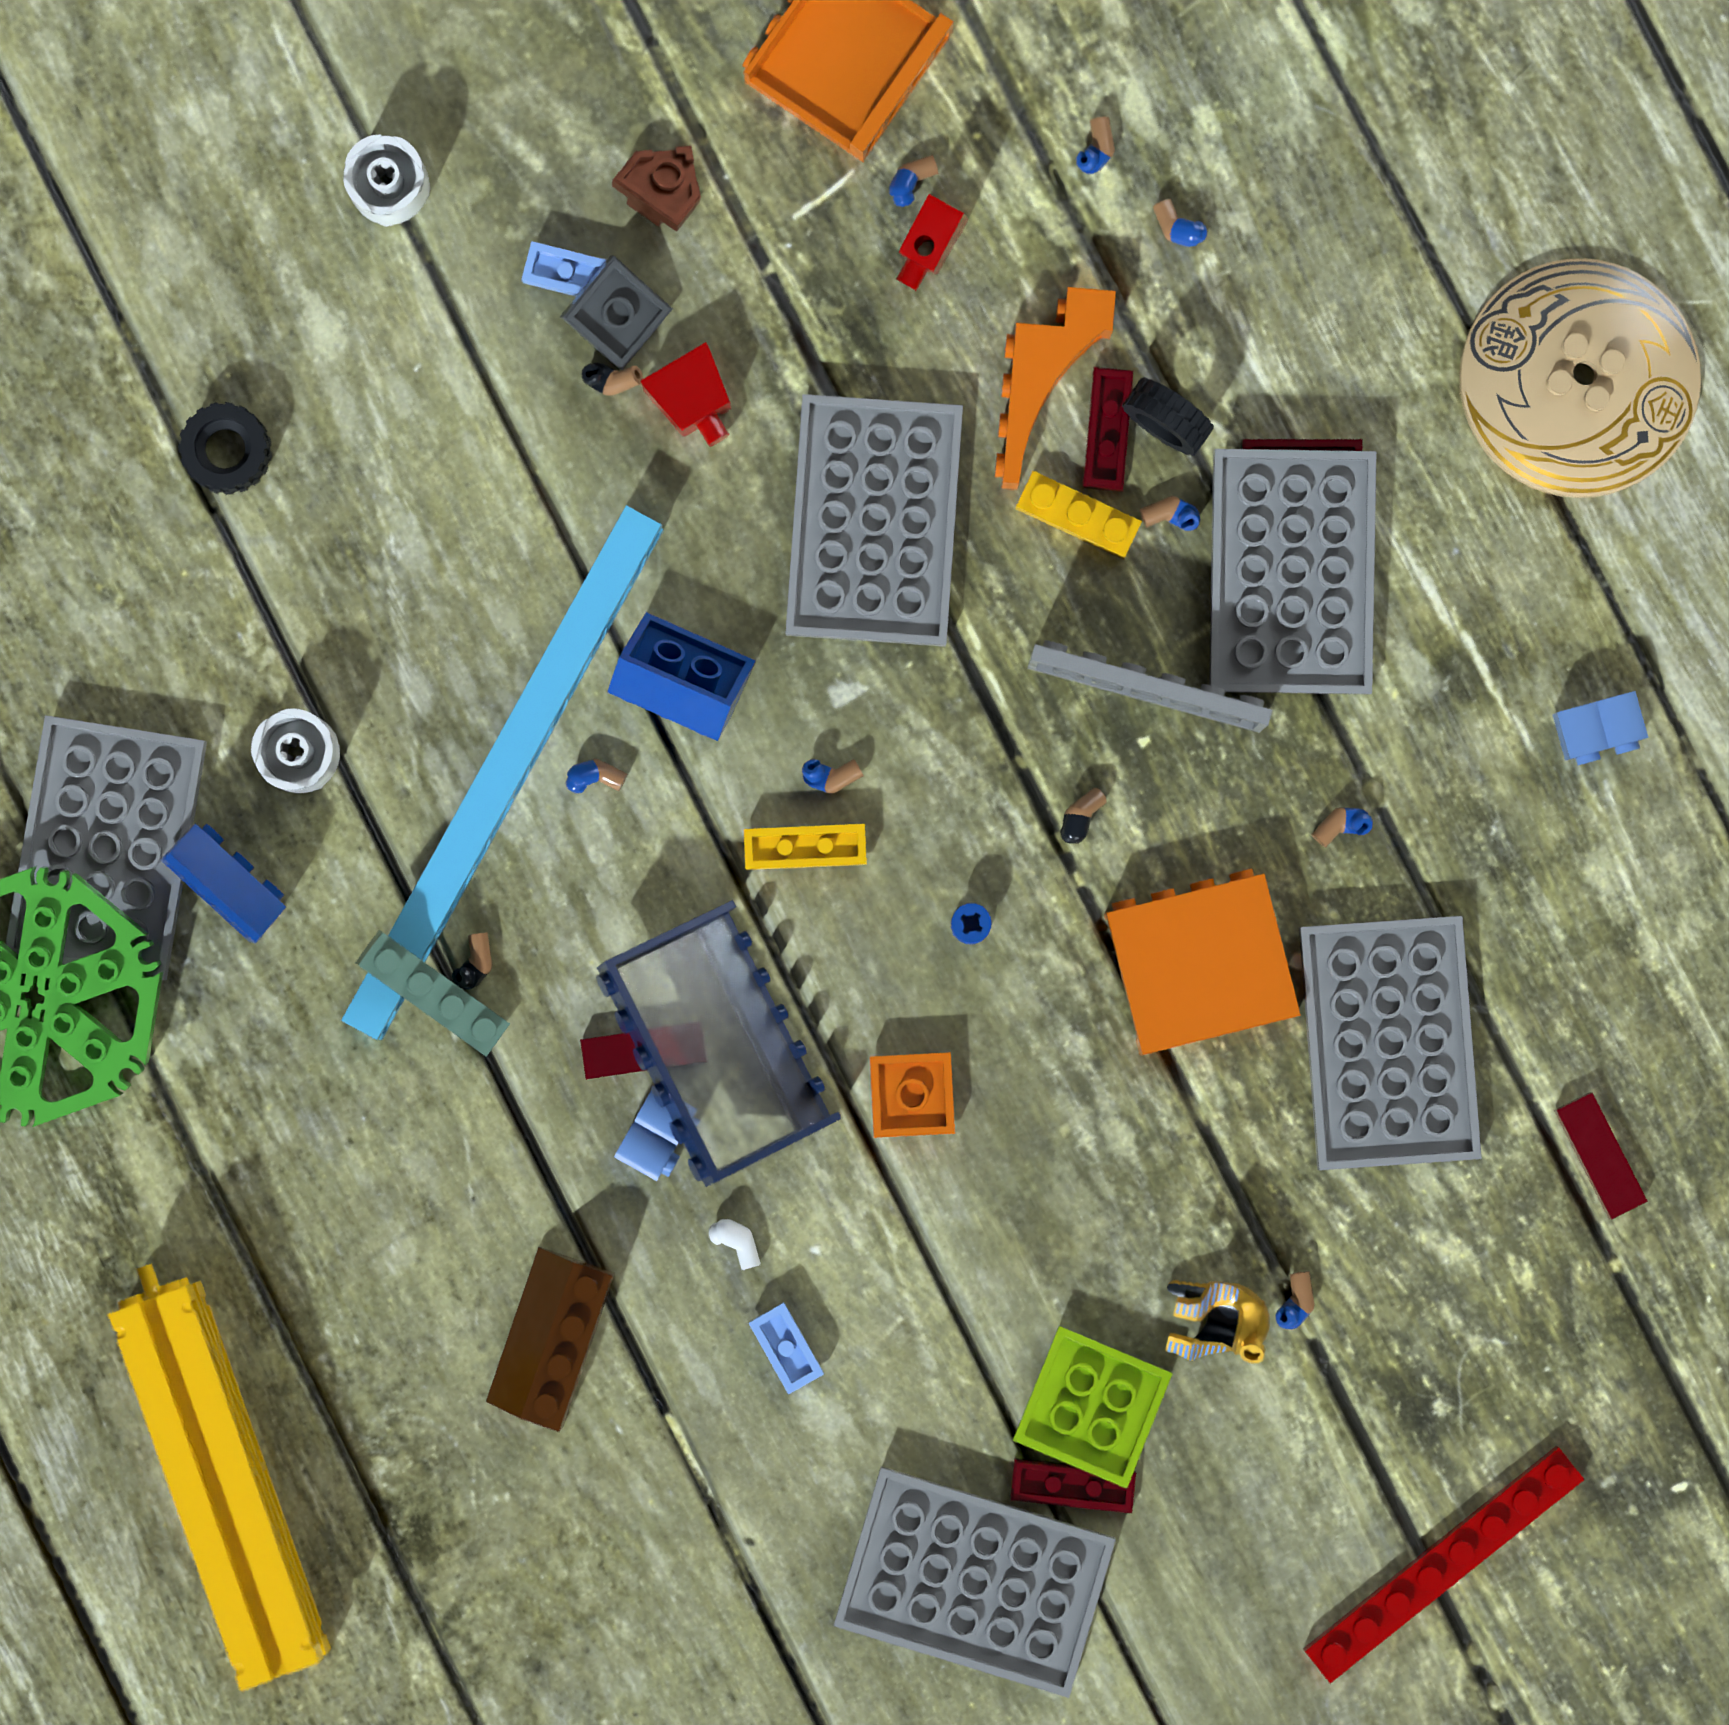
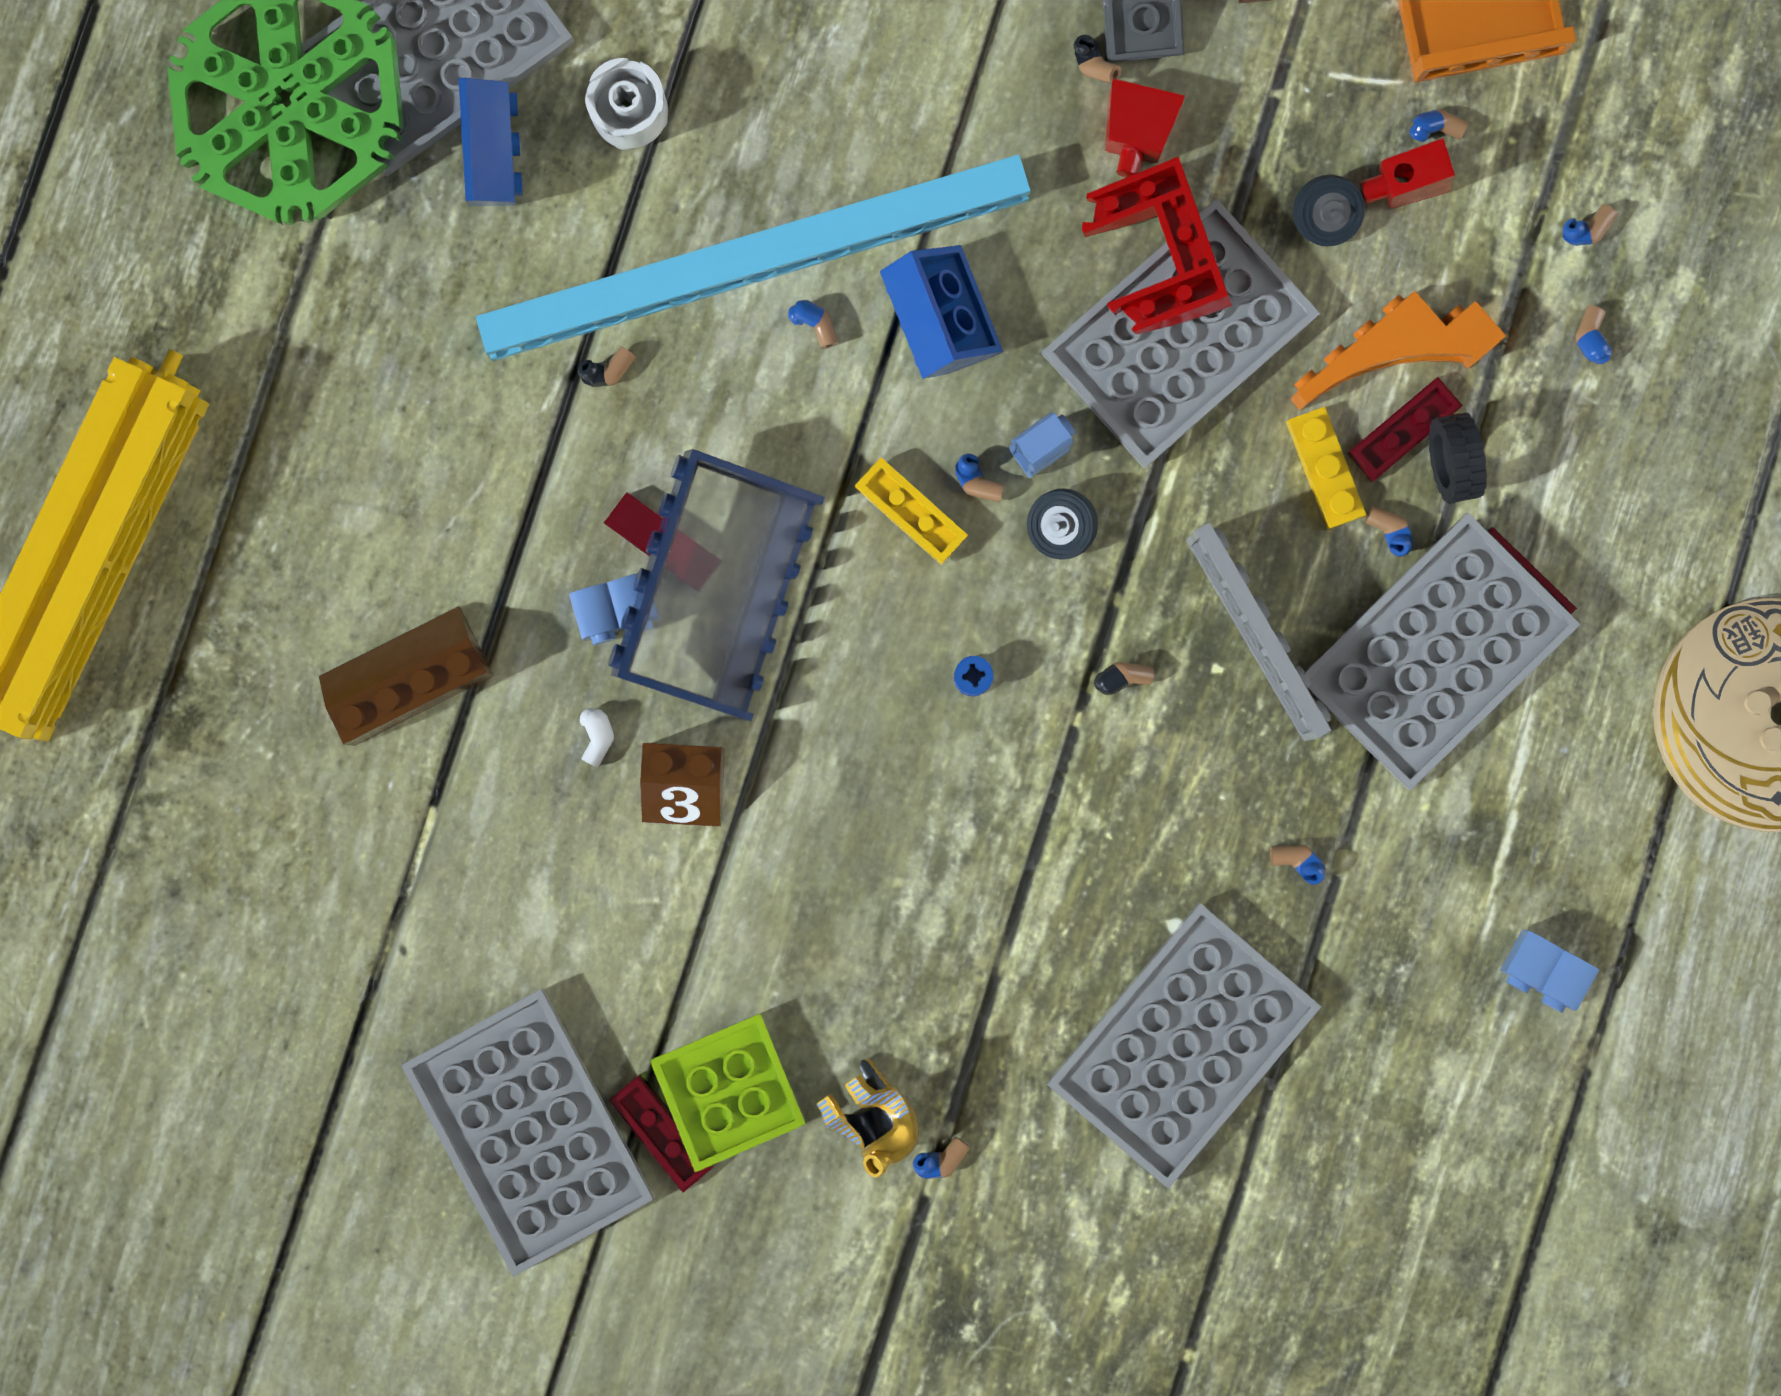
camera: 45 degrees right, 0 degrees up
sand green plate [355,930,510,1057] -> none
light blue plate [749,1302,824,1395] -> none
orange plate [870,1052,955,1138] -> none
orange panel [1104,869,1301,1055] -> none
dark red tile [1554,1092,1648,1220] -> none
none -> reddish brown slope [640,743,725,827]
none -> medium blue brick [1009,412,1075,478]
none -> black wheel [1027,488,1098,560]
none -> red wedge [1081,156,1232,335]
none -> black wheel [1293,174,1365,247]

